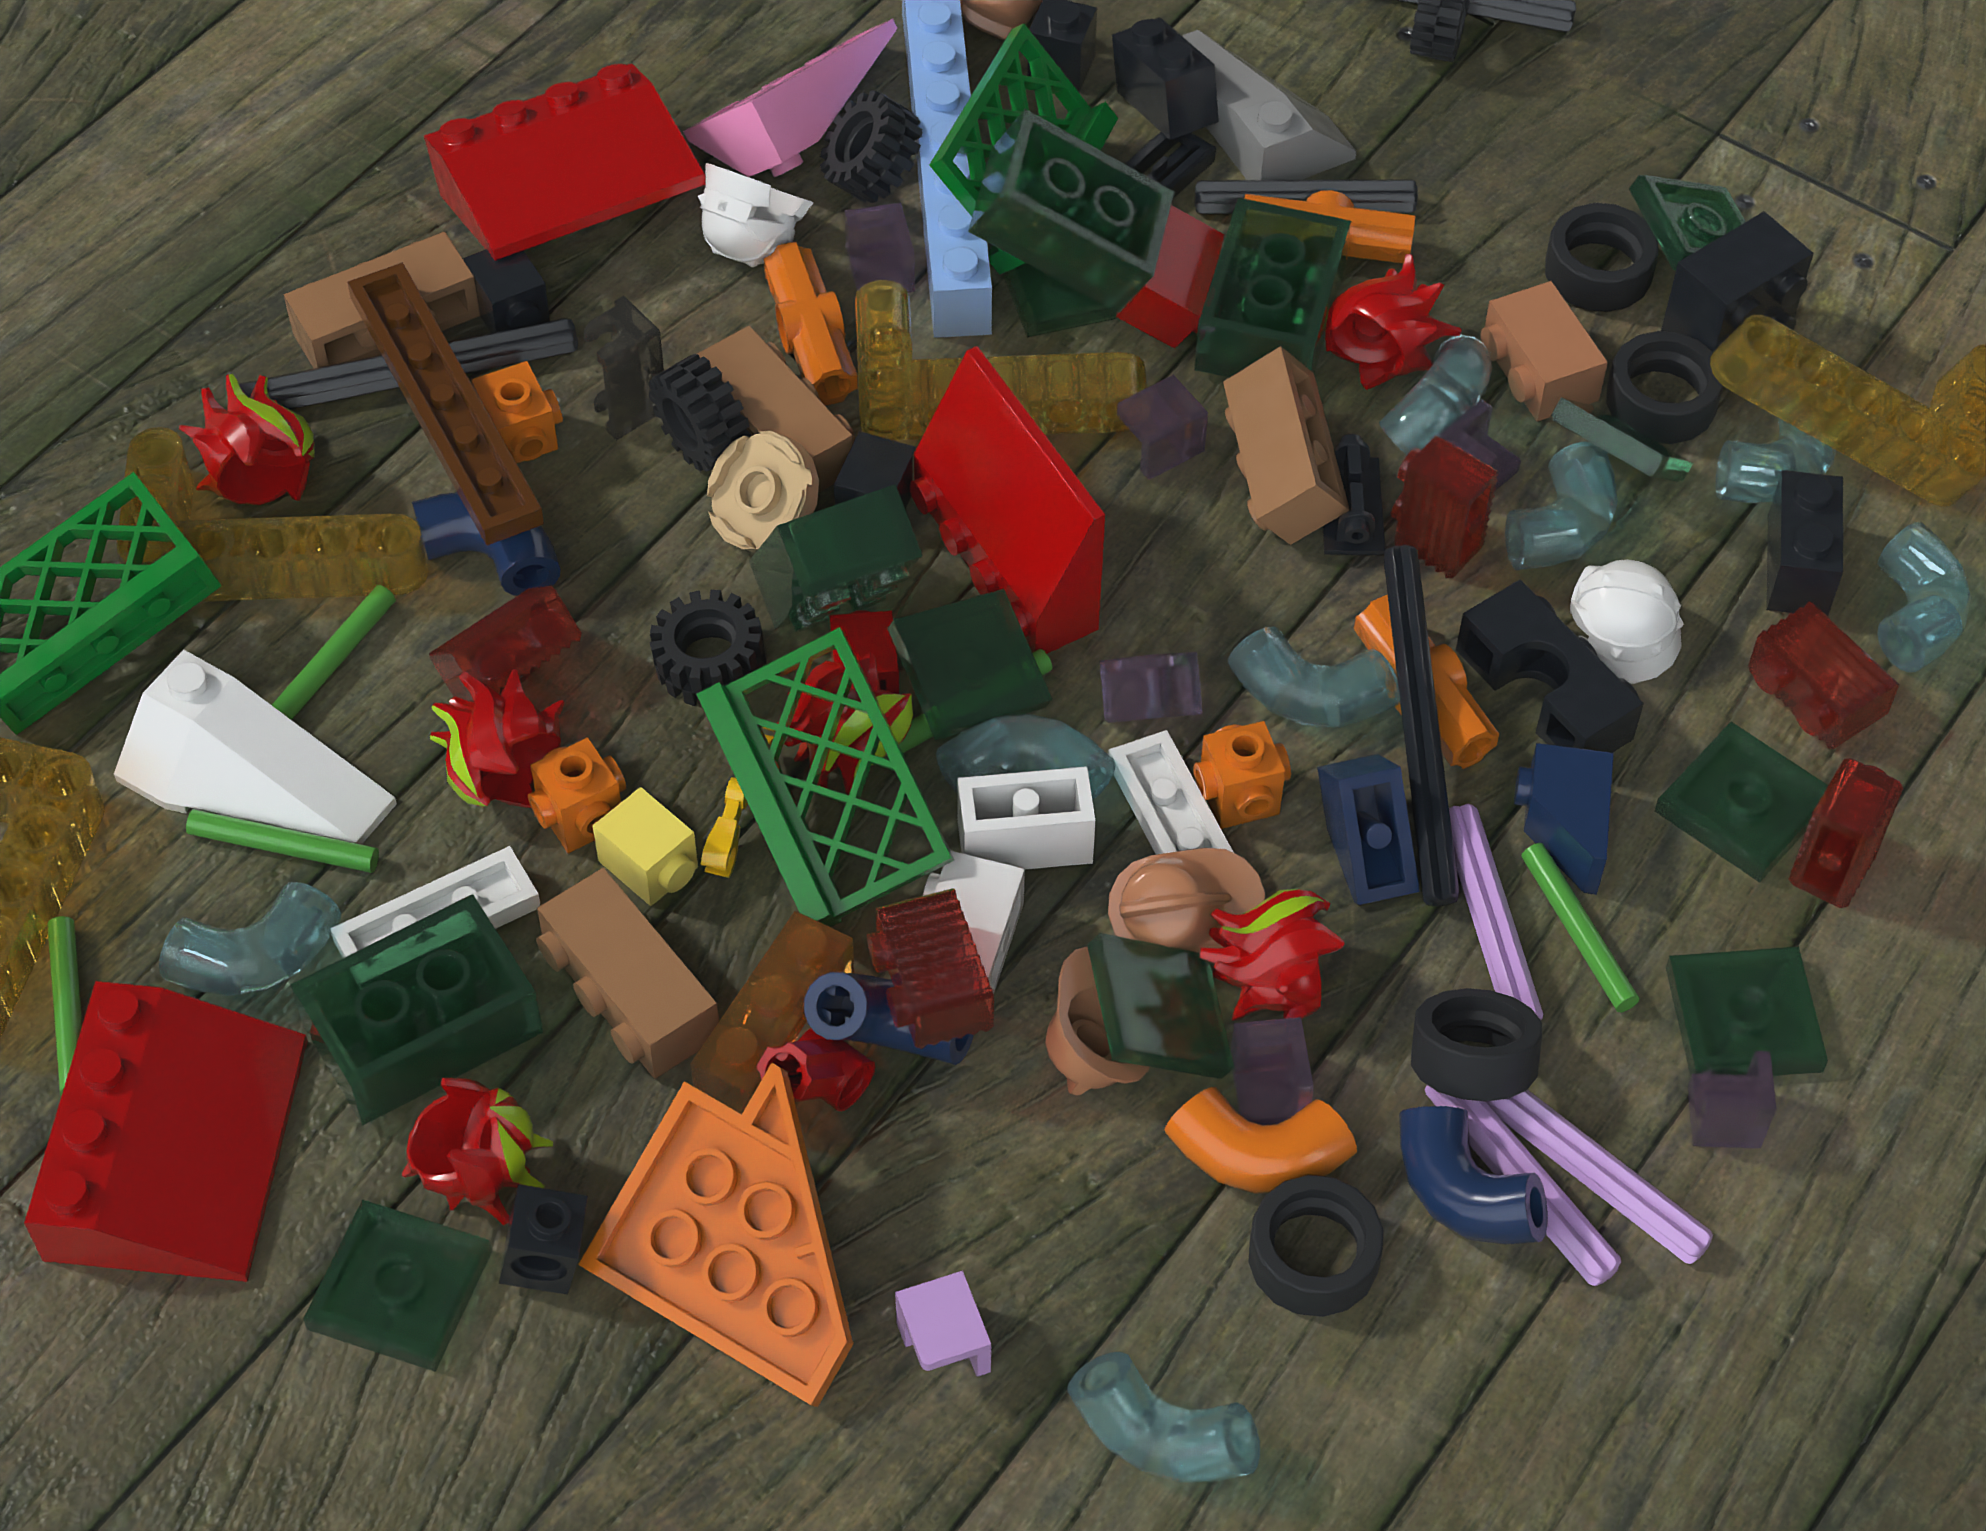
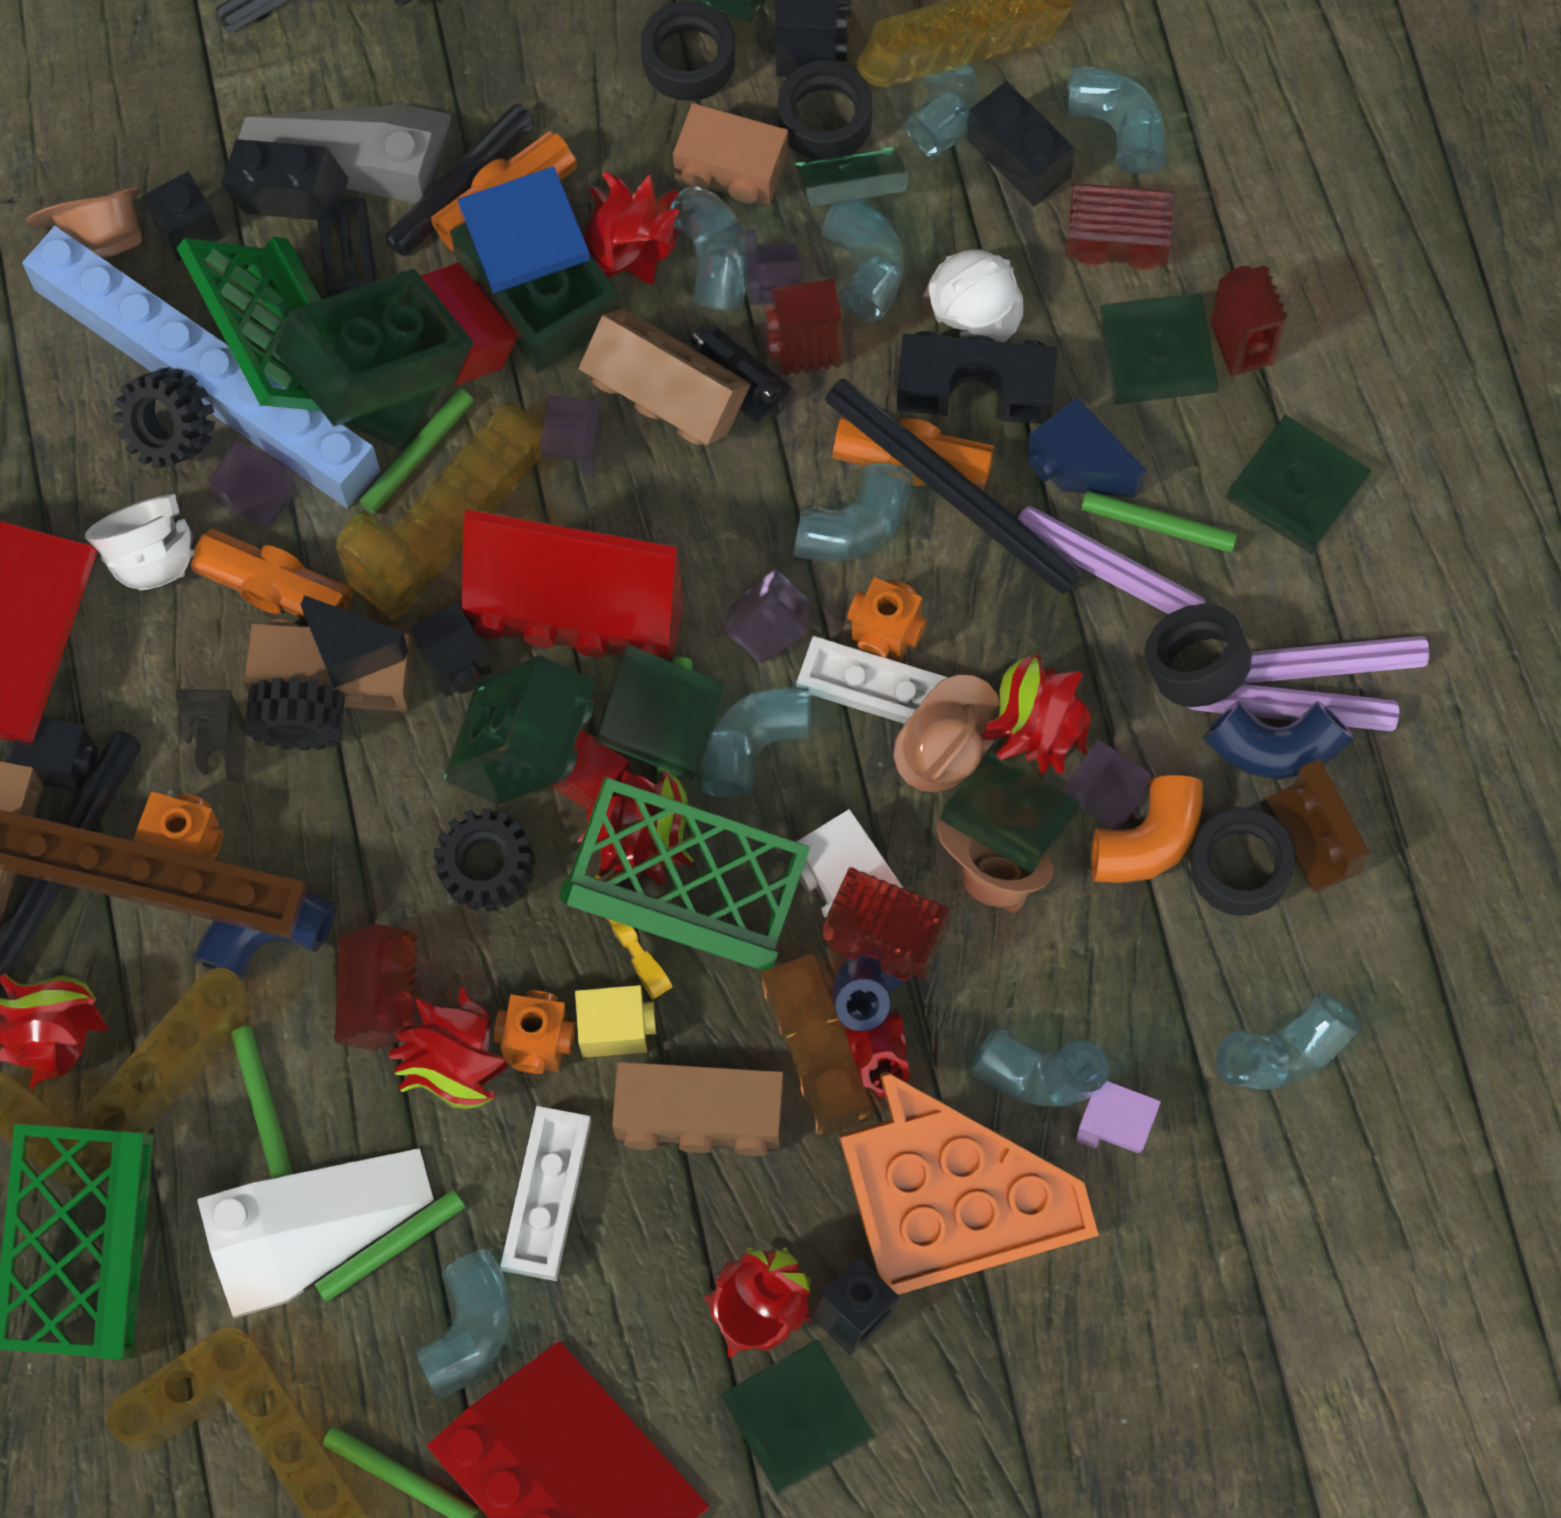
camera: 45 degrees left, 15 degrees up
clear green brick [290,894,543,1126] -> none
bright pink wedge [683,19,898,177] -> none
tan tile [707,431,819,553] -> none
white brick [958,767,1095,870] -> none
dark blue slope [1317,754,1420,905] -> none
clear purple panel [1687,1051,1777,1148] -> none
none -> black slope [300,595,409,688]
none -> bright green bar [359,388,474,514]
none -> blue tile [457,166,590,293]
none -> clear light blue cylinder [968,1026,1109,1107]
none -> reddish brown bracket [1266,759,1370,892]

